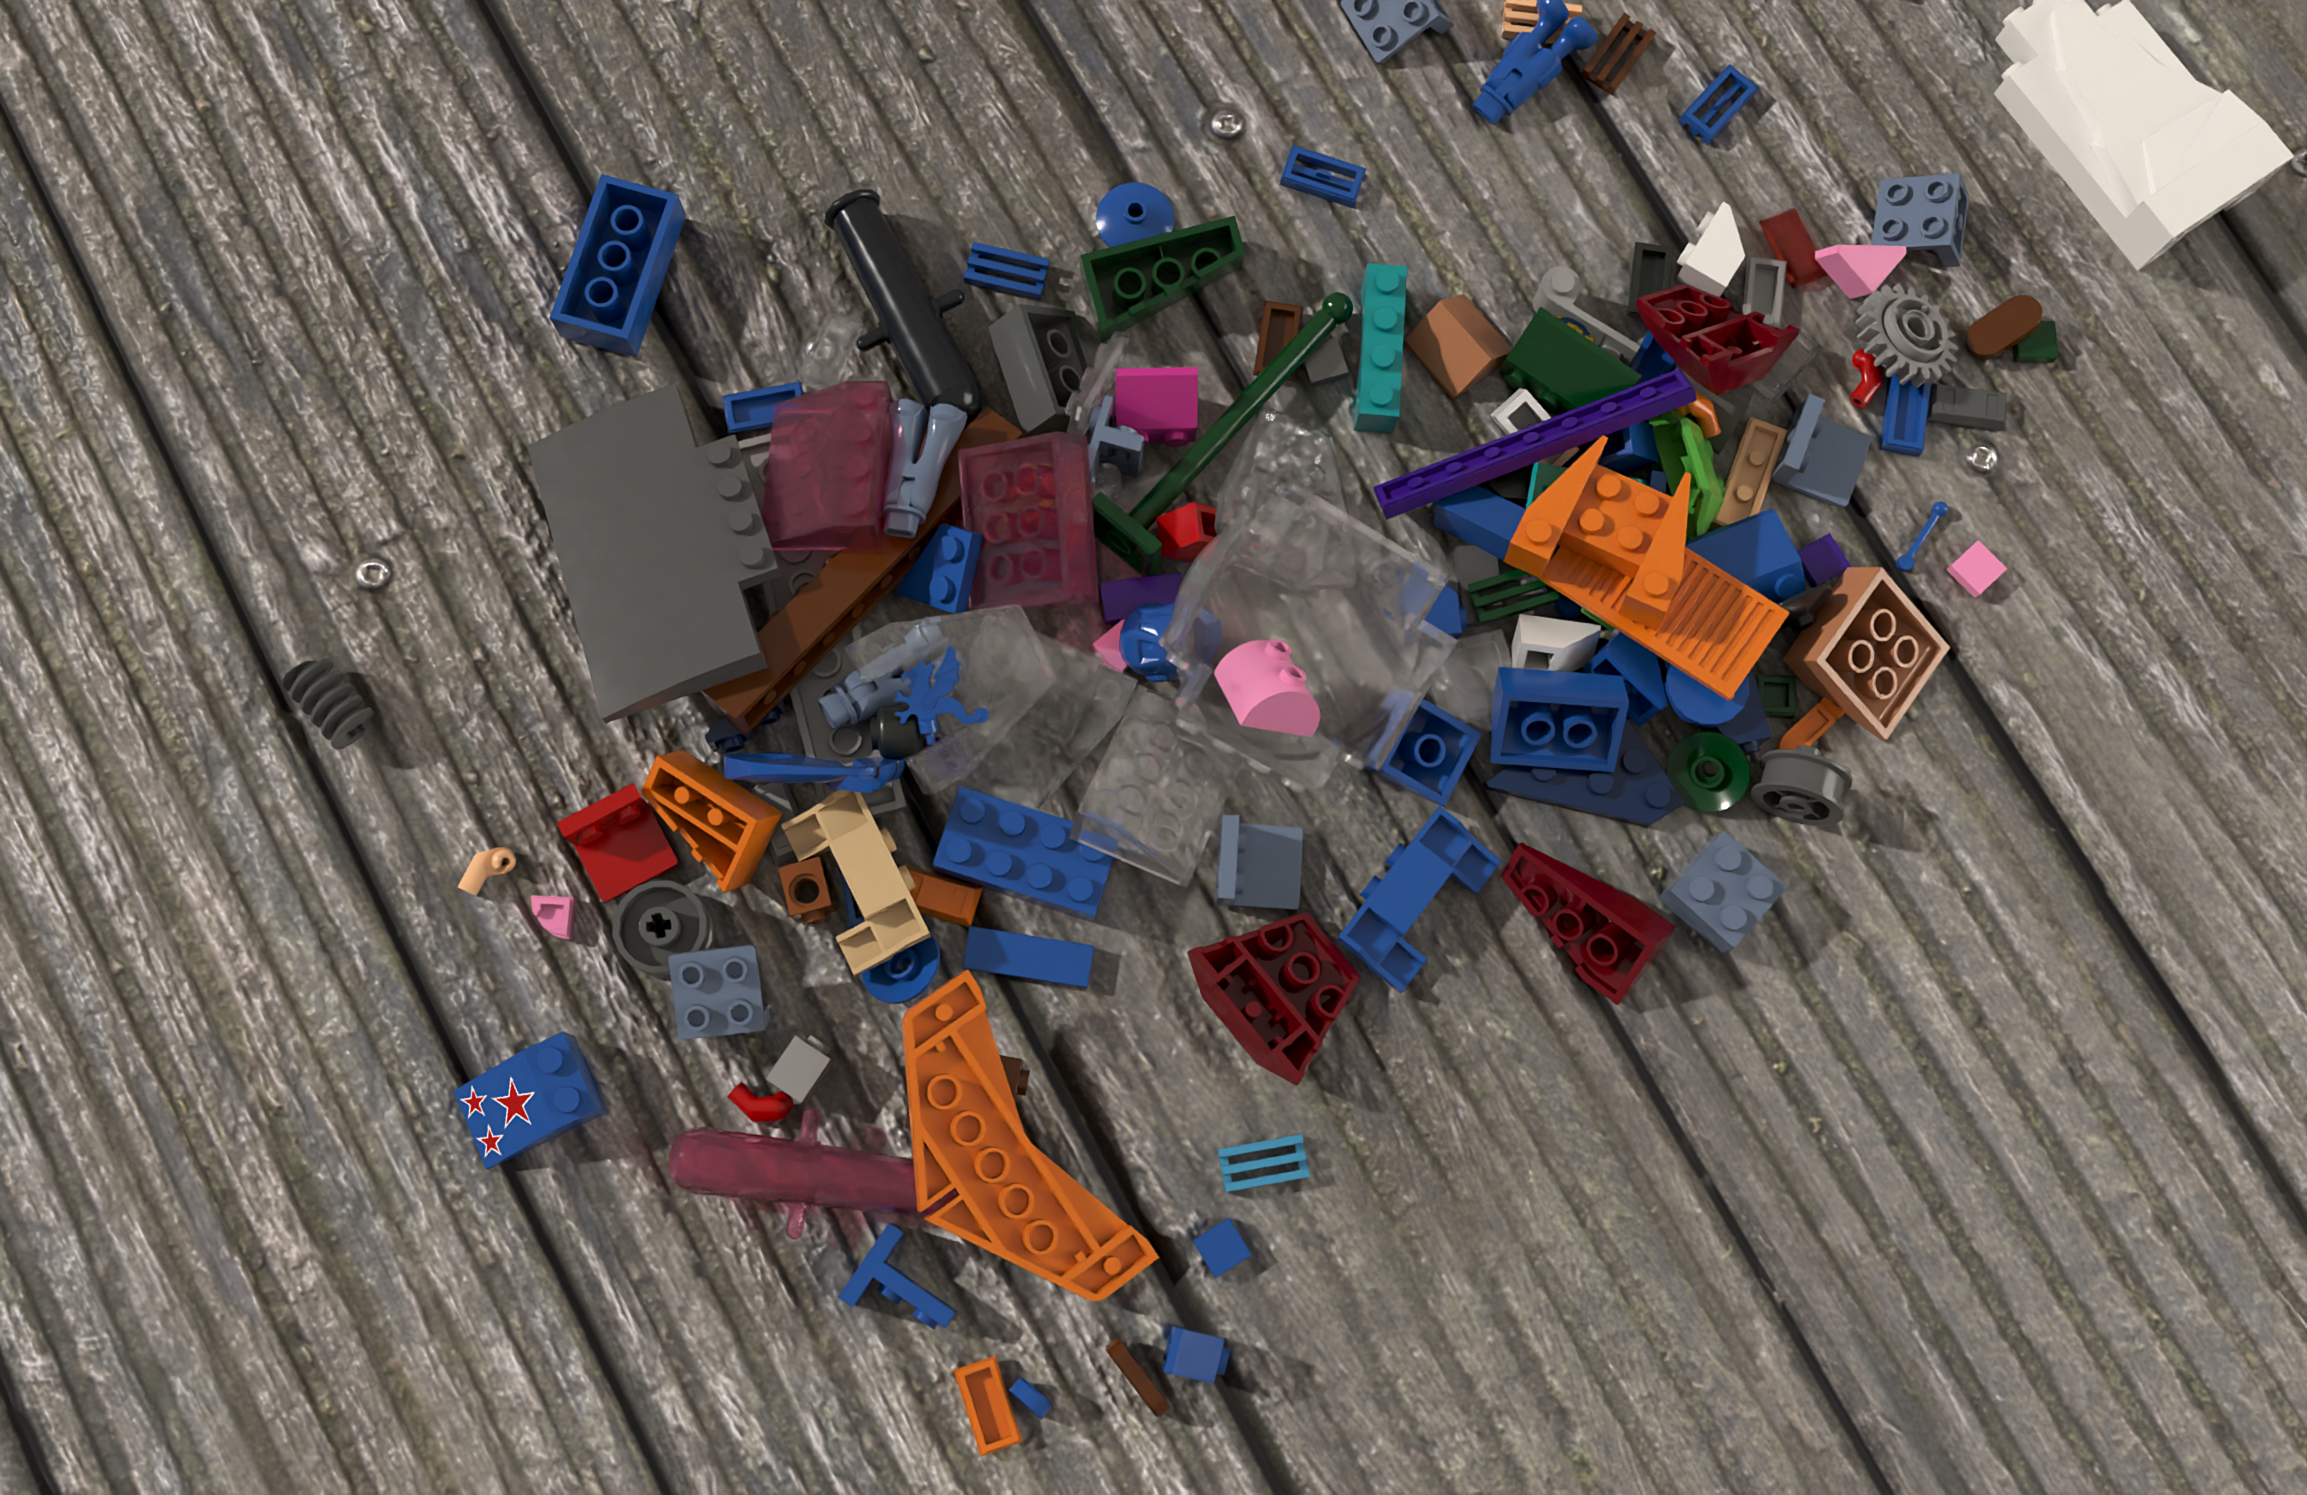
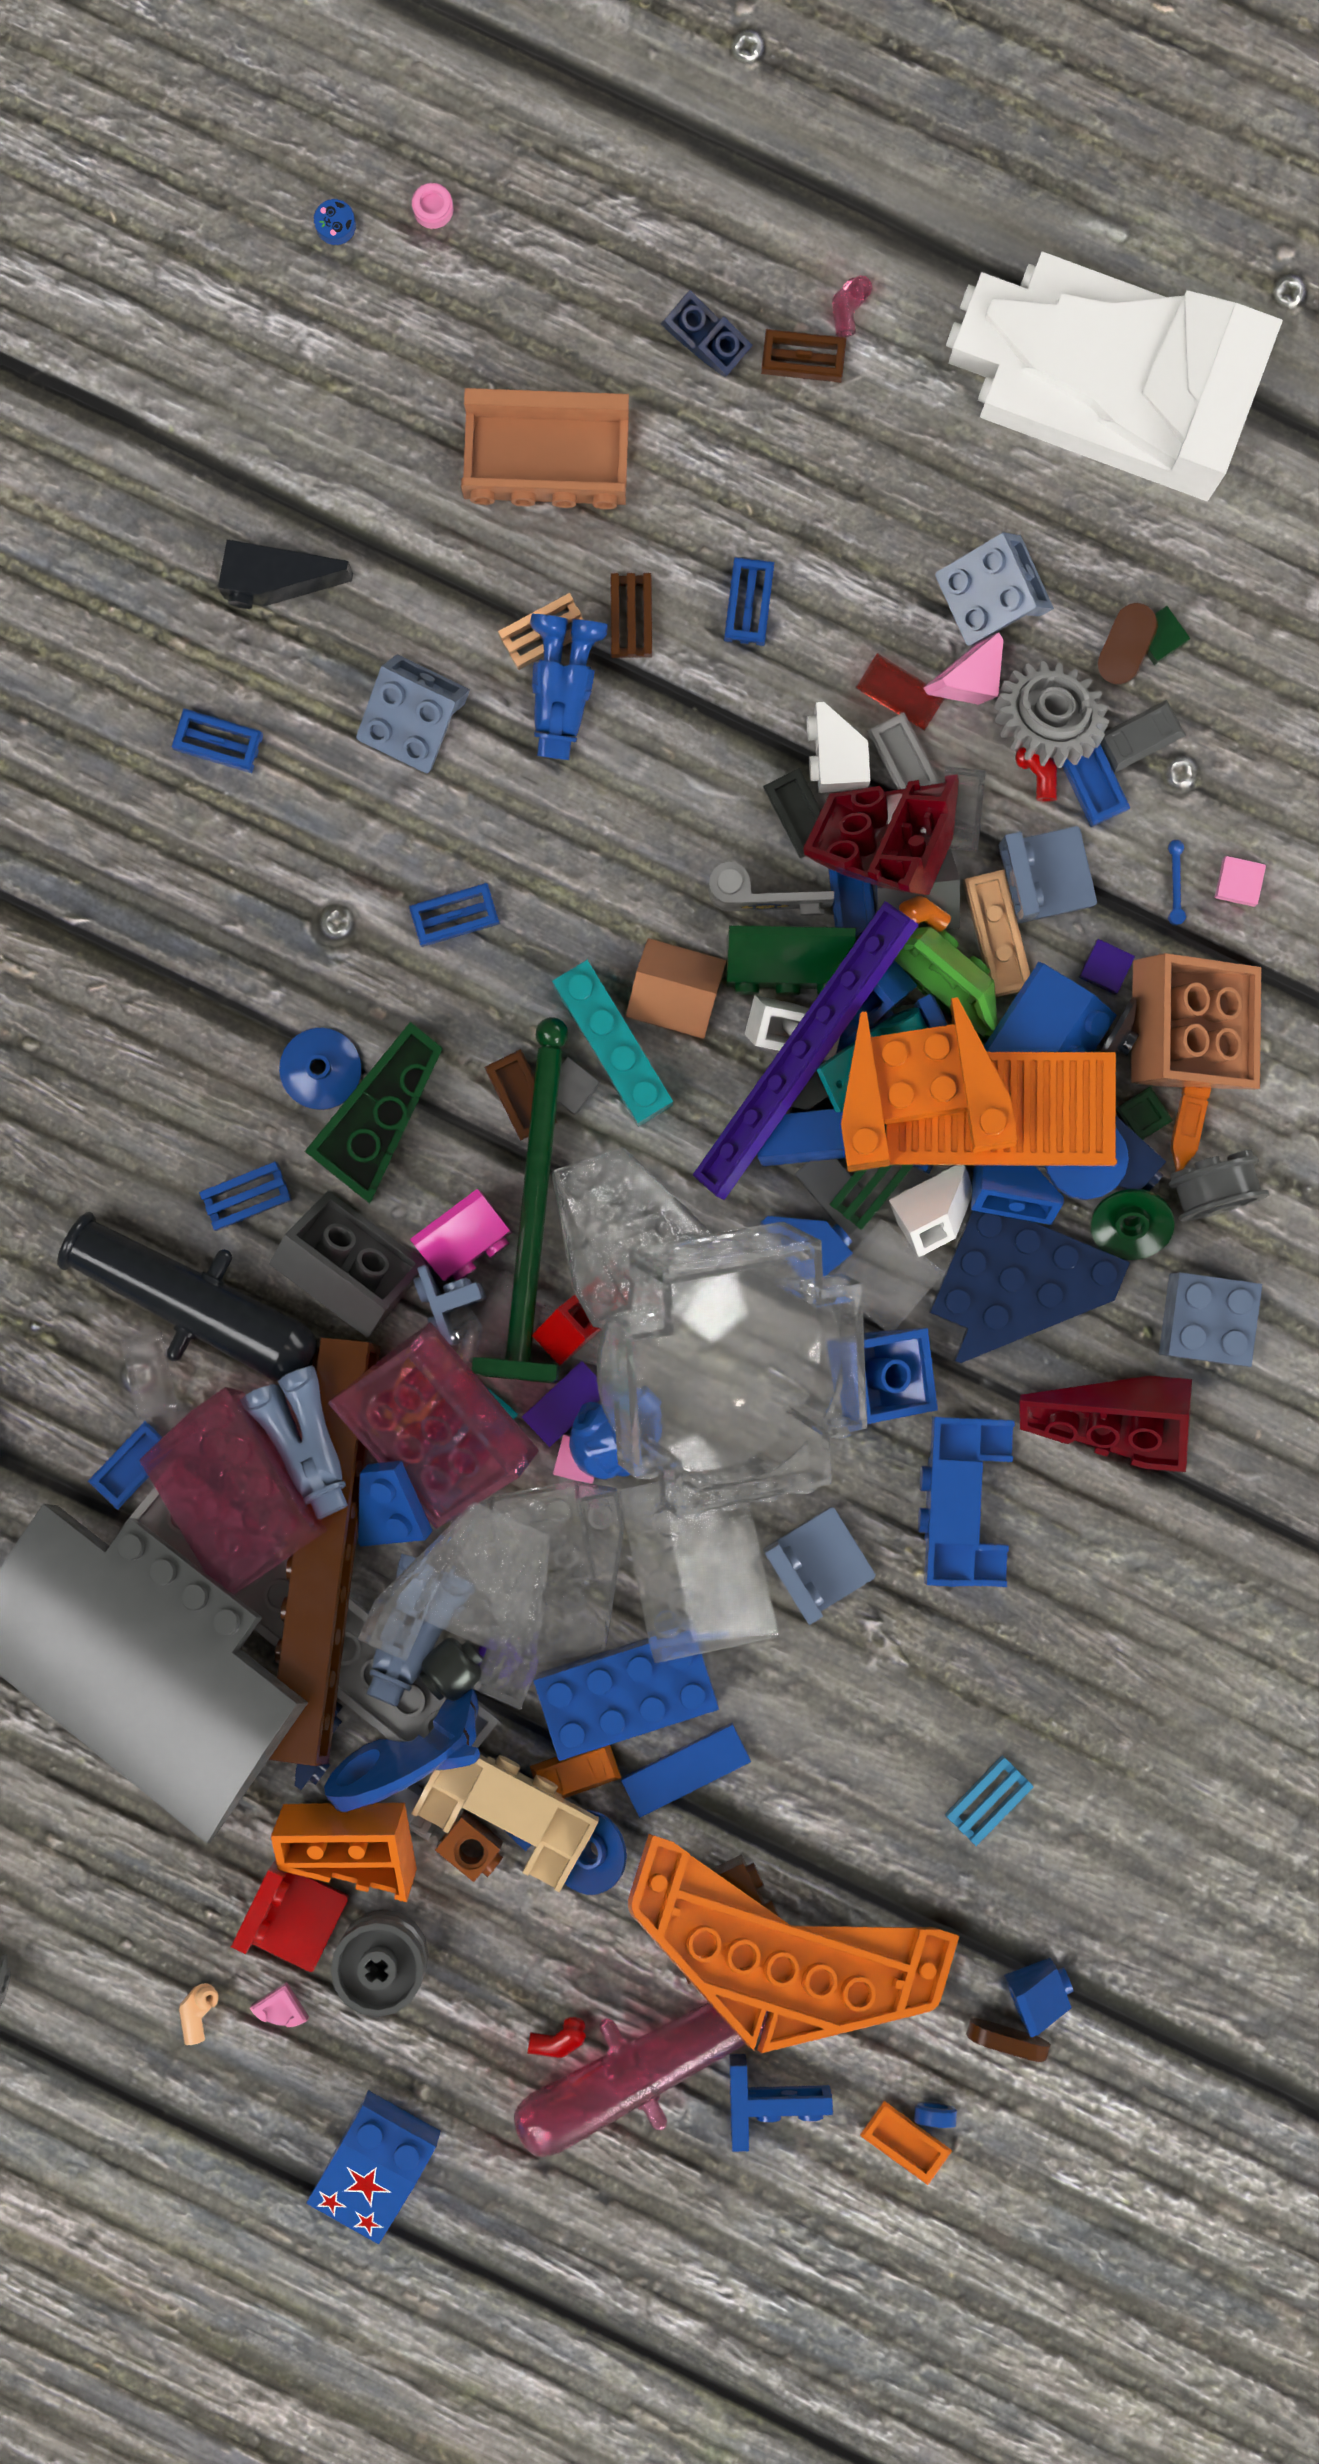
camera: 30 degrees left, 10 degrees up
sand blue bracket [668,944,771,1041] -> none
light grey brick [766,1035,835,1105] -> none
blue piece [895,646,989,745] -> none
clear plate [1065,330,1130,439] -> none
dark red wedge [1187,912,1361,1086] -> none
blue tile [1192,1217,1252,1278] -> none
bright pink brick [1214,639,1320,737] -> none
blue slope [1490,667,1629,772] -> none

